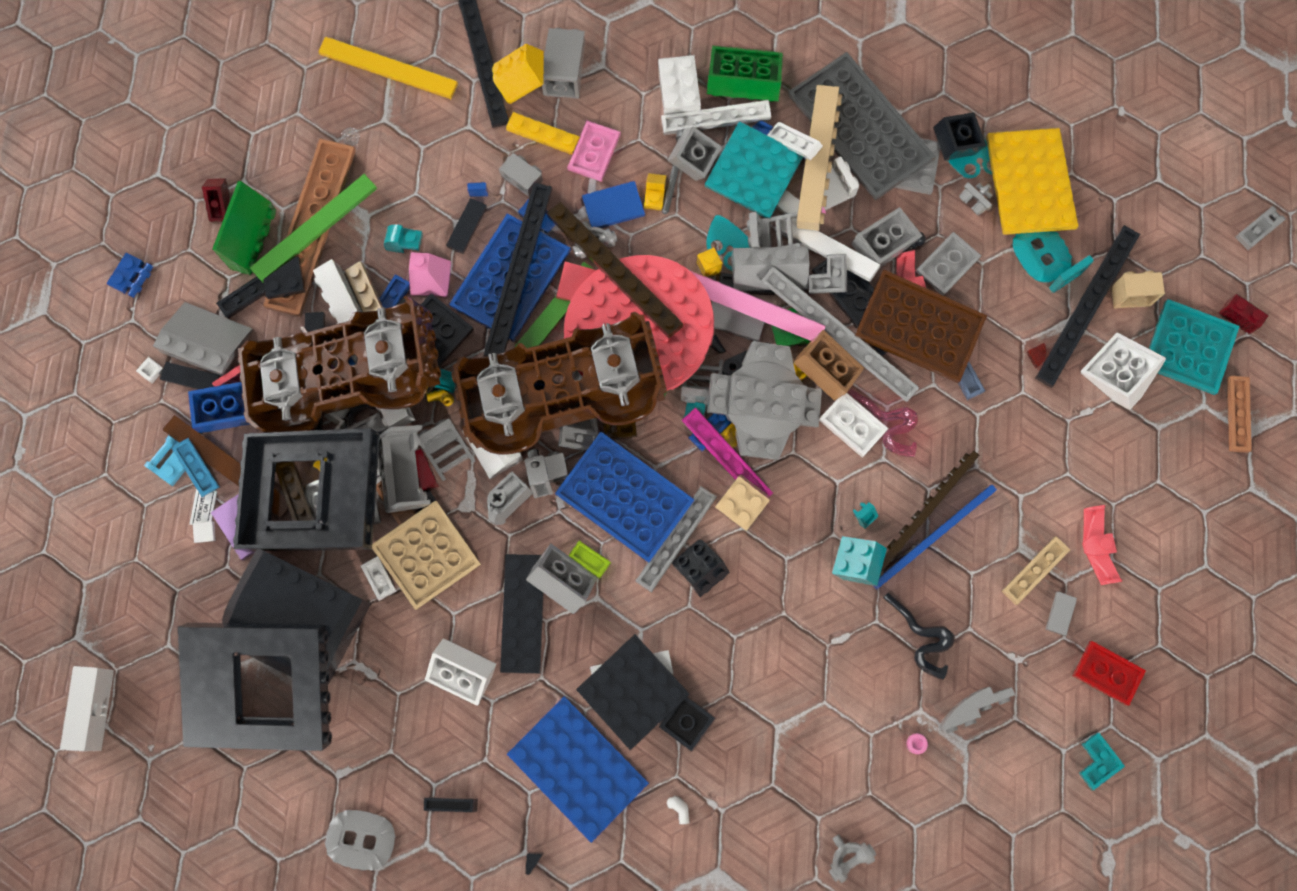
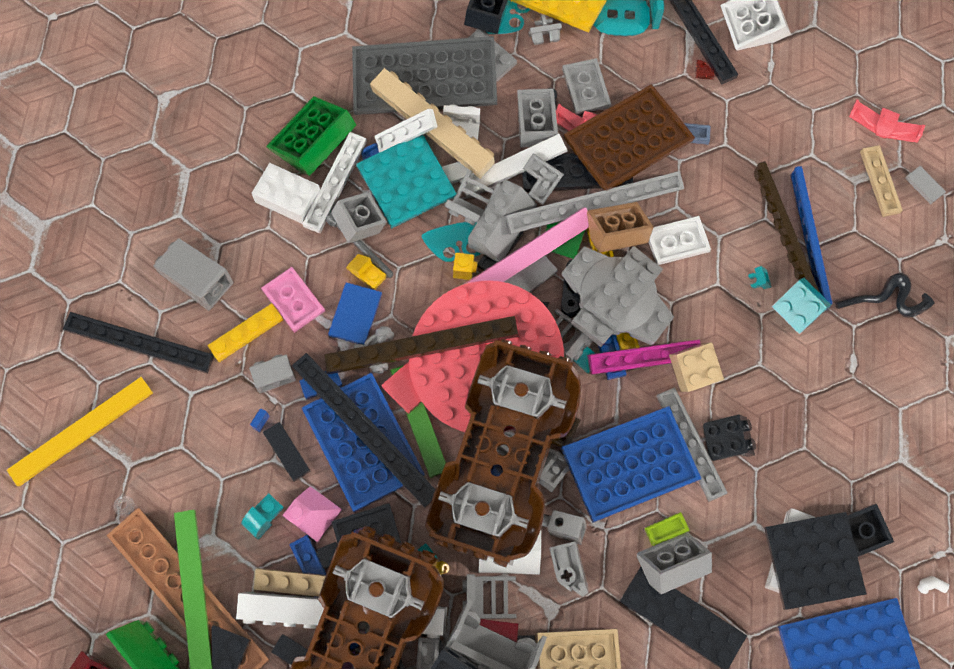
camera: 60 degrees left, 5 degrees down
yellow slope [492,43,544,104] -> none
light grey brick [544,452,568,483] -> none
clear pink animal [847,388,918,457] -> none

